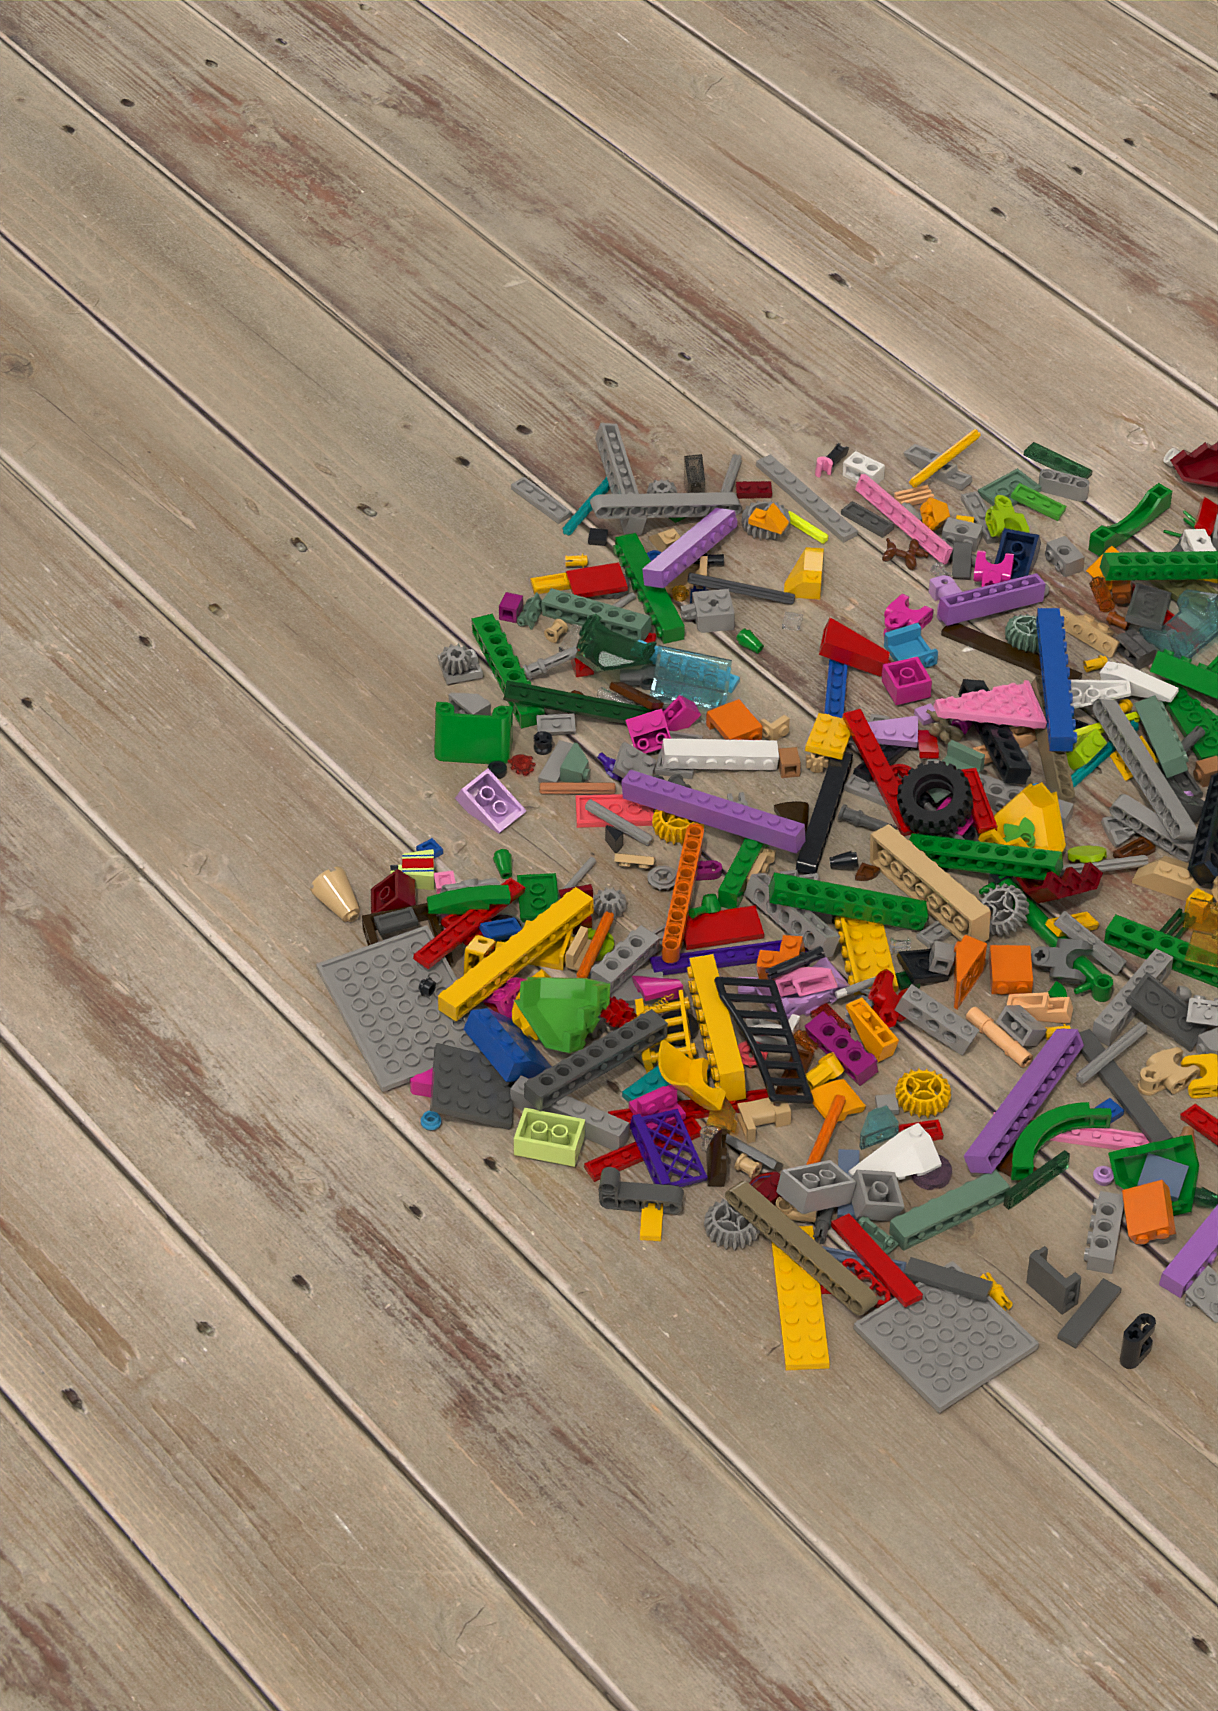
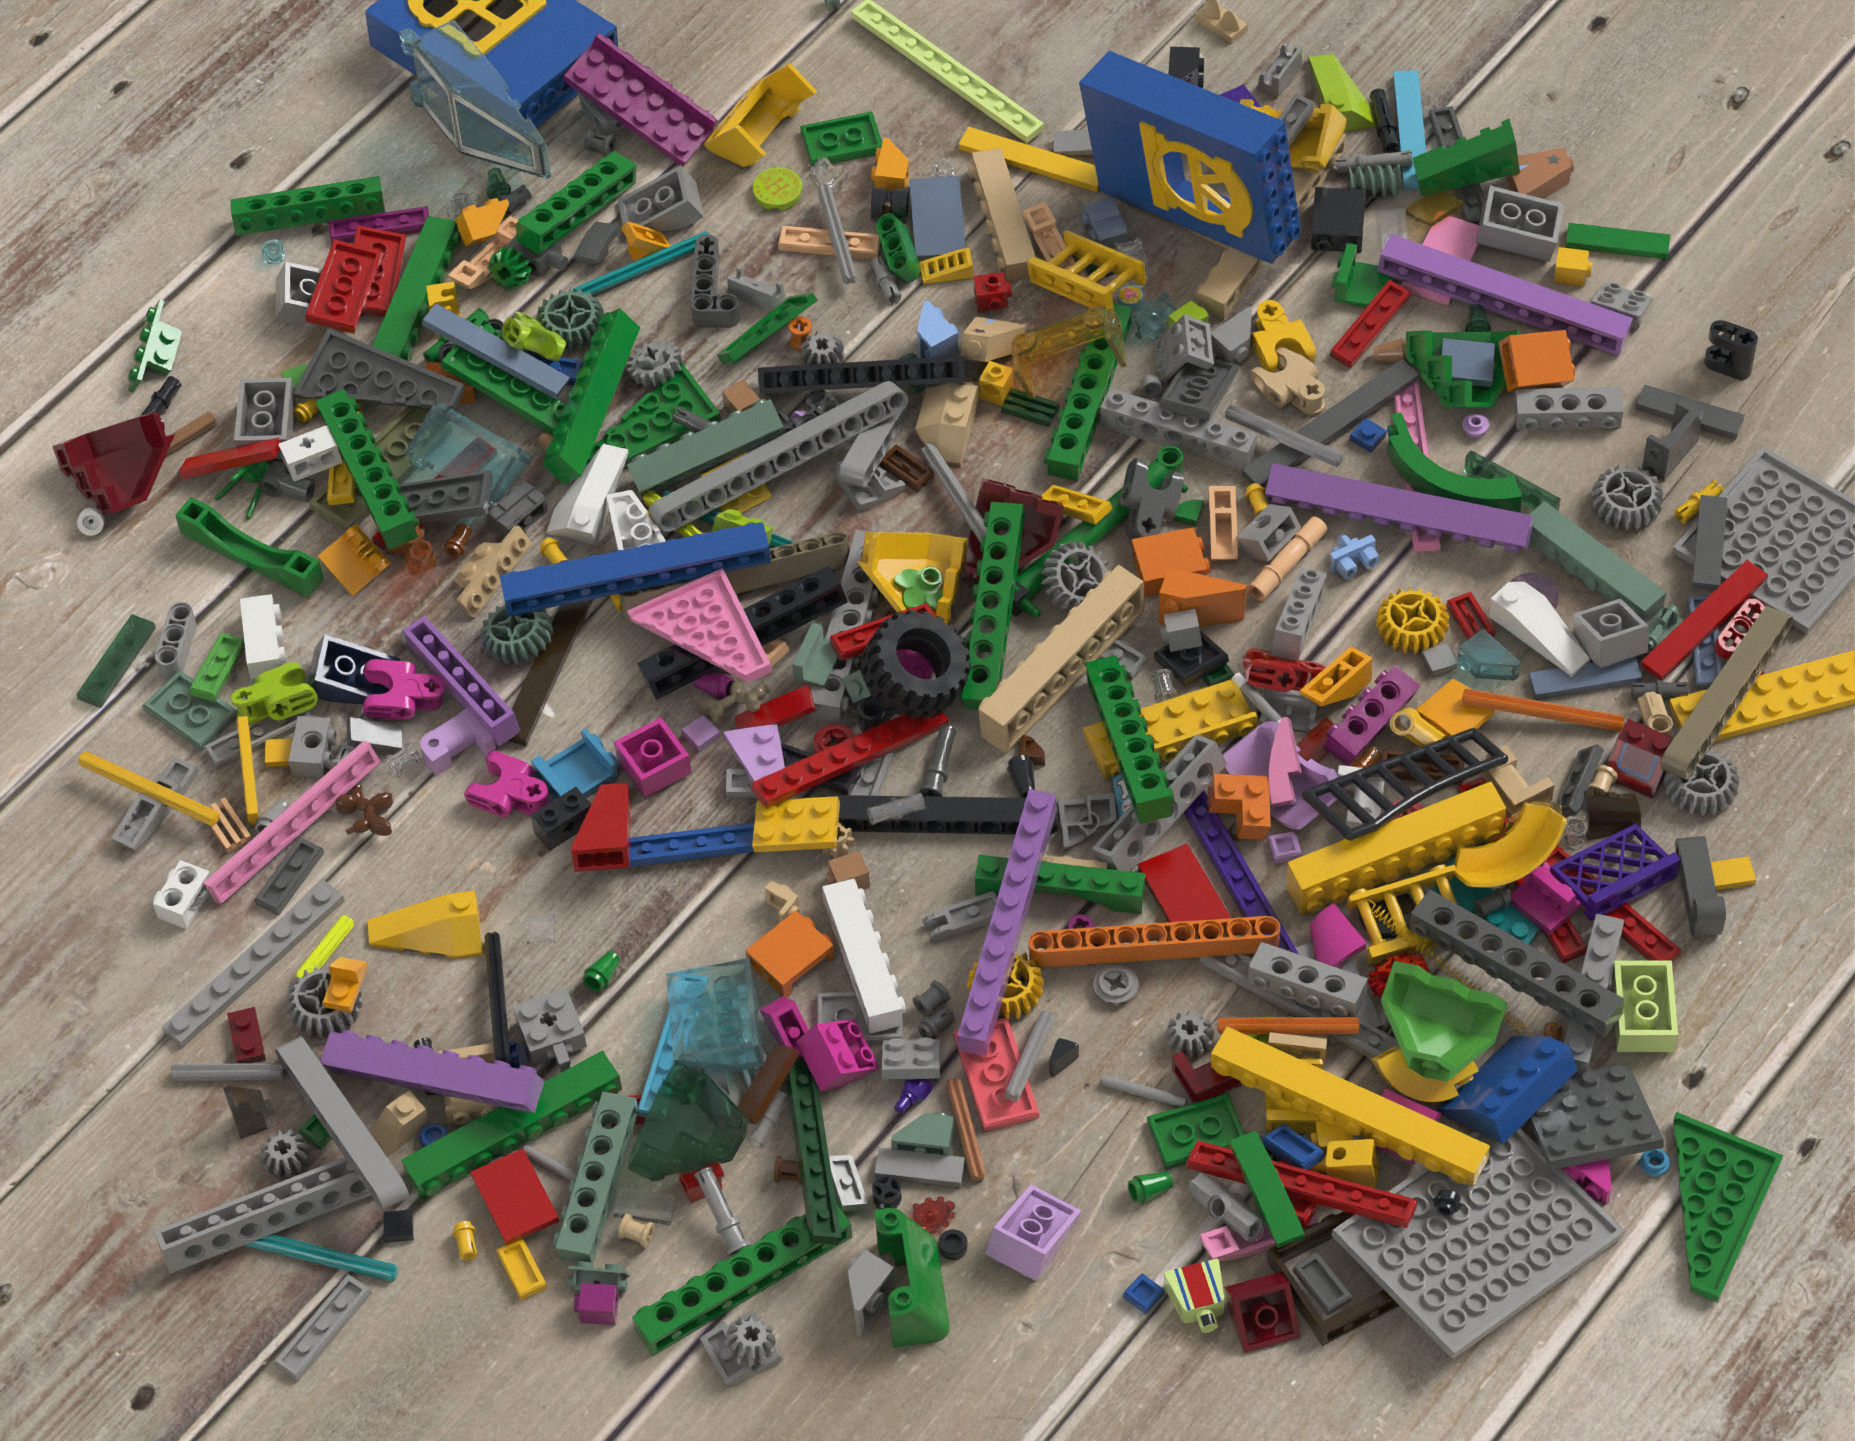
camera: 100 degrees left, 10 degrees up
tan cone [310,867,360,922] -> none
tan plate [614,853,656,868] -> none
green bar [688,894,721,918] -> none
black pin [765,946,825,980] -> none
dark brown slope [774,801,809,835] -> none
light grey brick [776,1160,856,1214] -> none
piece [815,443,849,478] -> none
light orange slope [920,497,950,532] -> none
light grey brick [1045,536,1085,577] -> none
light grey tile [1054,911,1127,975] -> none
lime tile [1067,845,1107,863] -> none
none -> yellow tile [237,716,259,826]
none -> white brick [240,594,287,679]
none -> black brick [531,787,591,851]
none -> clear pin [867,792,925,825]
none -> light blue hips [1329,535,1379,580]
none -> dark grey pin [1473,888,1511,918]
none -> light grey gear [1591,464,1664,531]
none -> green wing [1673,1112,1783,1303]

